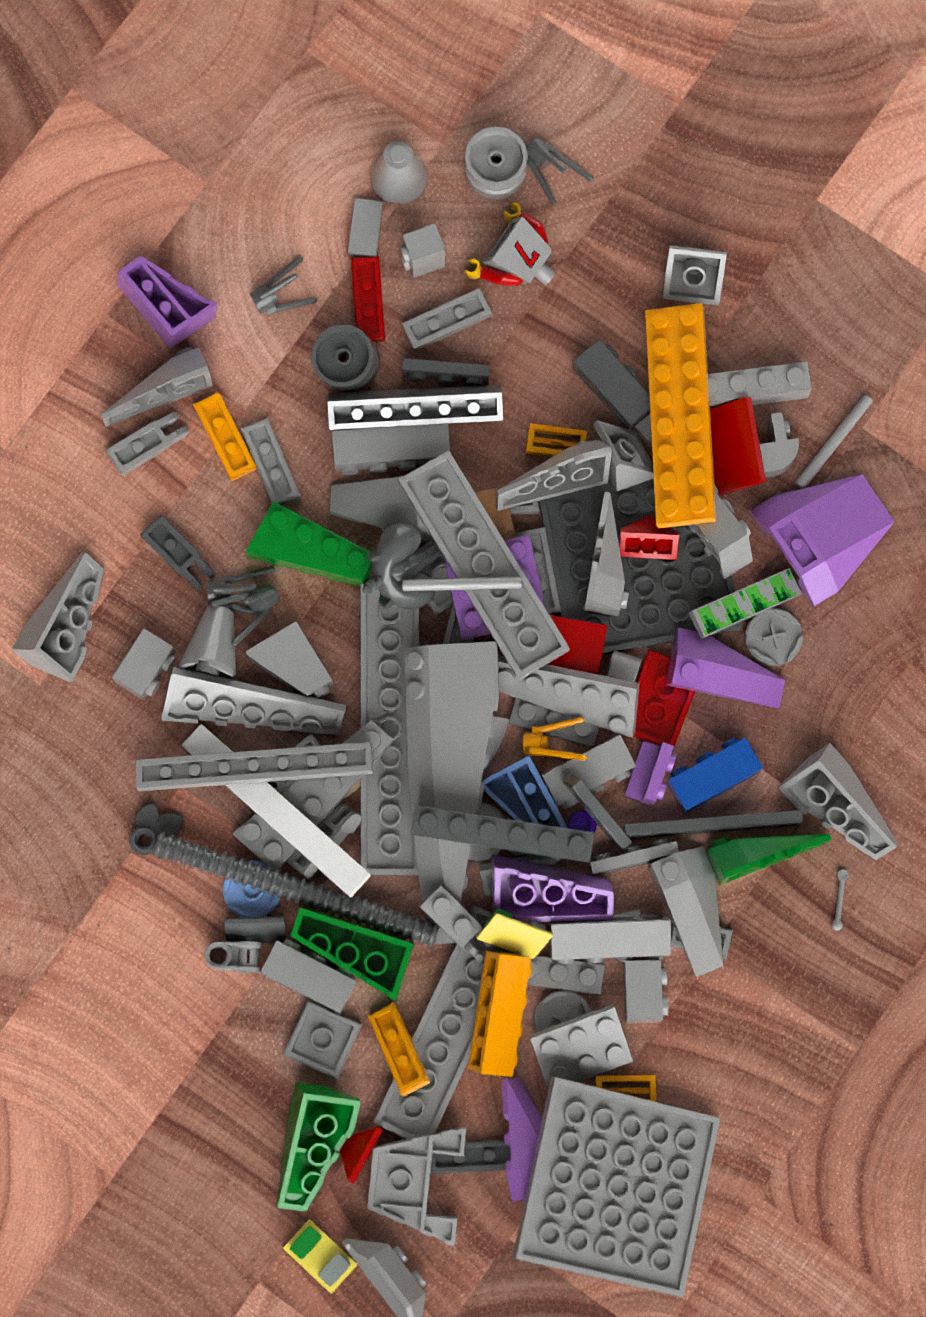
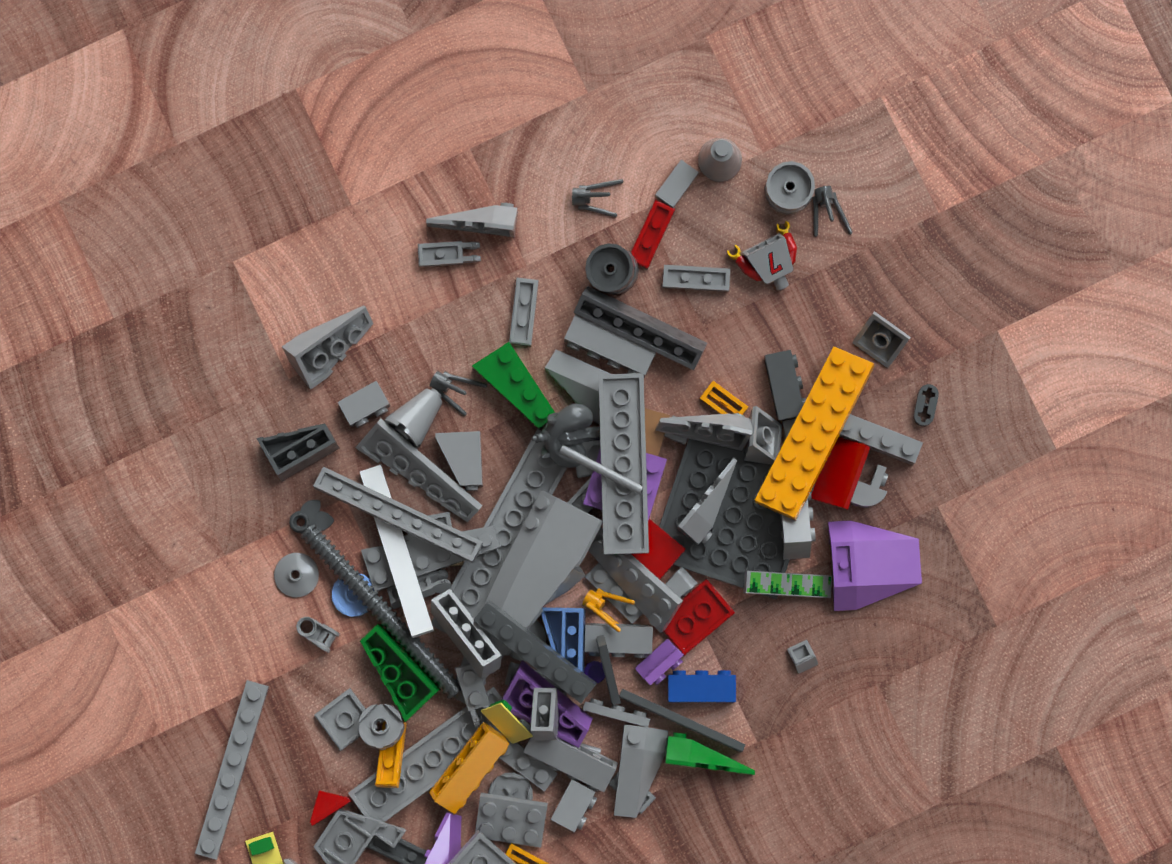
camera: 35 degrees right, 5 degrees up
medium lavender wedge [117,256,217,349] -> none
dark grey hinge [140,515,216,592] -> none
light orange tile [193,392,257,482] -> none
dark grey plant [210,584,279,646] -> none
dark grey slope [225,917,286,943] -> none
light grey brick [260,939,357,1015] -> none
green wedge [276,1082,361,1212] -> none
light grey brick [399,224,445,278] -> none
dark grey plate [402,358,490,386] -> none
light grey plate [516,527,561,615] -> none
red slope [619,515,679,560] -> none
medium lavender wedge [665,627,785,709] -> none
light grey tile [744,608,803,667] -> none
light grey wedge [778,743,898,860] -> none
light grey bar [795,395,873,489] -> none
light grey hinge [831,869,849,931] -> none
none -> light grey plate [195,680,269,860]
none -> dark grey wedge [256,423,340,481]
none -> light grey dish [274,553,319,597]
none -> light grey plate [359,704,405,750]
none -> light grey brick [431,589,502,679]
none -> light grey slope [531,688,559,740]
none -> light grey slope [787,640,818,673]
none -> dark grey beam [913,384,939,427]

